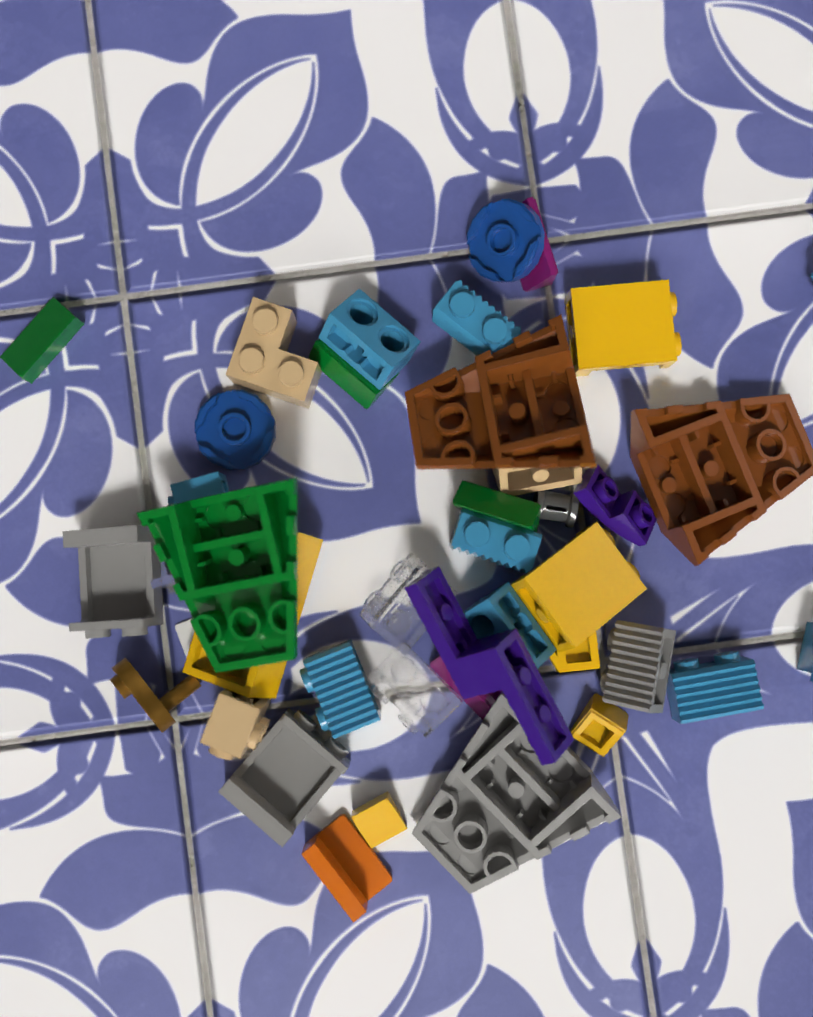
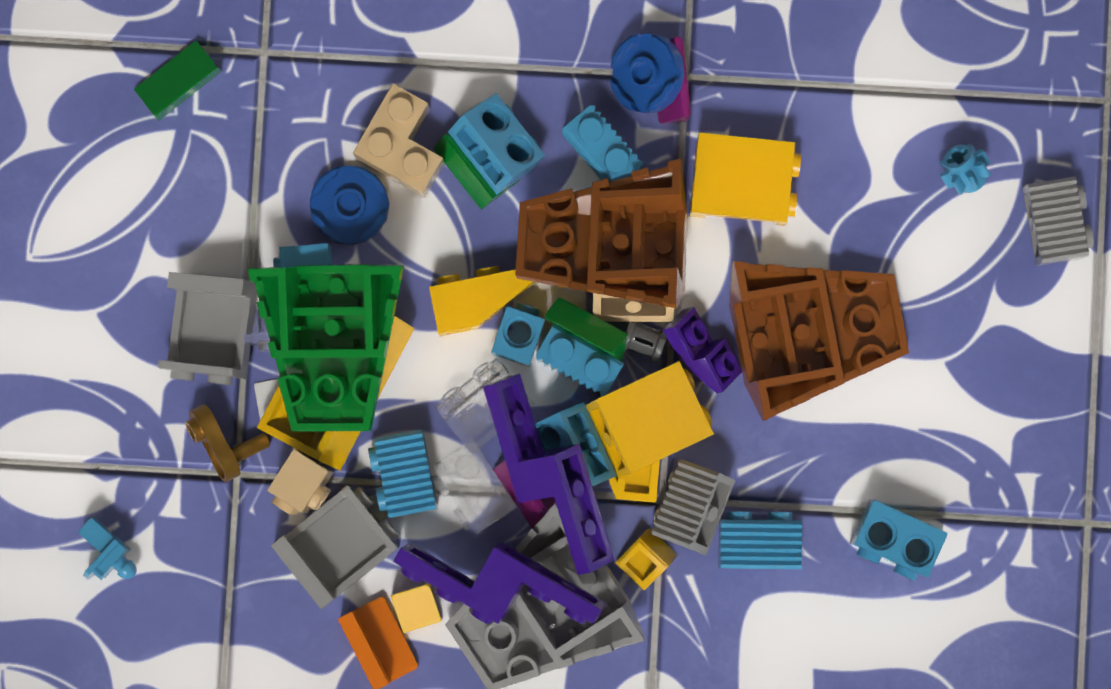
camera: 10 degrees right, 0 degrees up
none -> dark azure piece [78,517,137,580]
none -> dark purple bracket [393,542,607,624]
none -> yellow slope [429,263,536,337]
none -> dark azure brick [491,303,545,367]

